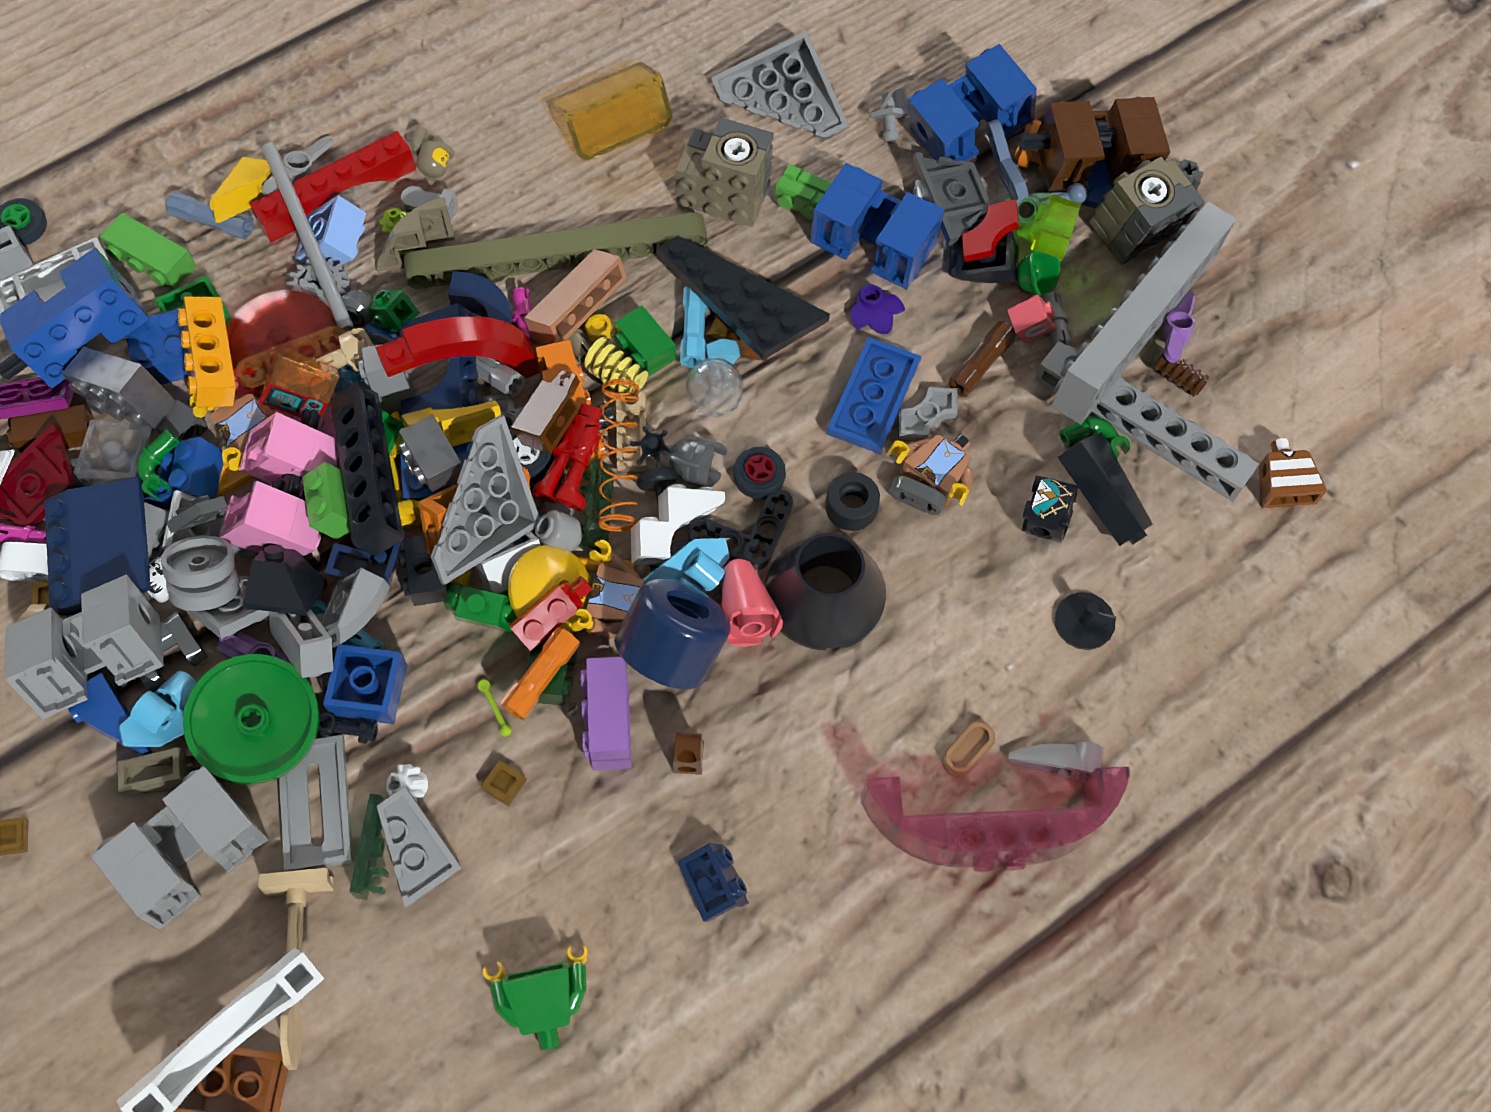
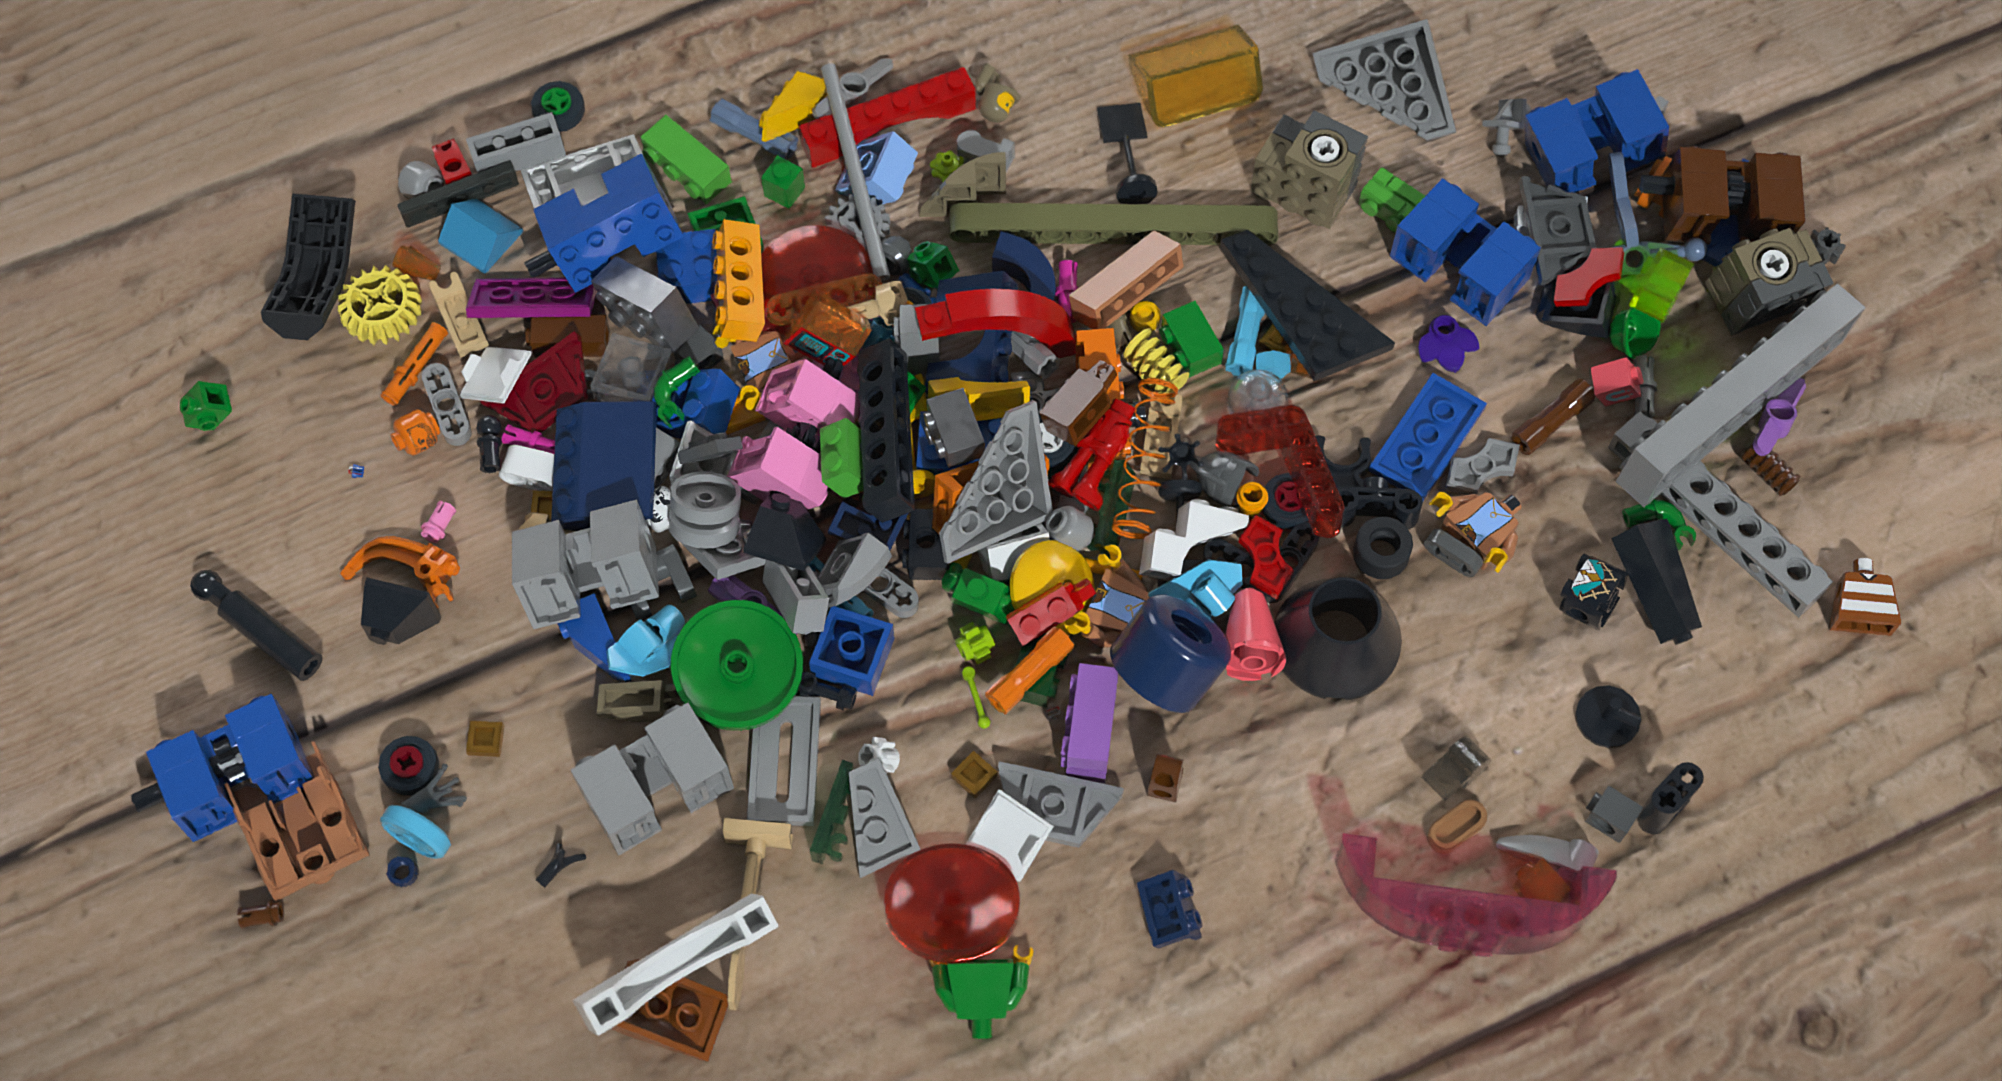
camera: 15 degrees right, 0 degrees up
none -> black bar [535,843,586,888]
none -> green brick [761,155,805,209]
none -> light grey beam [863,568,919,618]
none -> clear red dish [884,843,1020,963]
none -> lime gear [955,622,995,665]
none -> white piece [965,789,1054,882]
none -> light grey wing [998,761,1124,848]
none -> black piece [1097,102,1158,204]
none -> clear red beam [1215,405,1344,538]
none -> light orange cone [1236,482,1268,521]
none -> red tile [1238,514,1294,599]
none -> black piece [1312,435,1423,529]
none -> clear smoke brick [1422,735,1492,801]
none -> clear orange brick [1513,858,1571,918]
none -> dark grey brick [1585,785,1644,844]
none -> black connector [1637,762,1704,835]

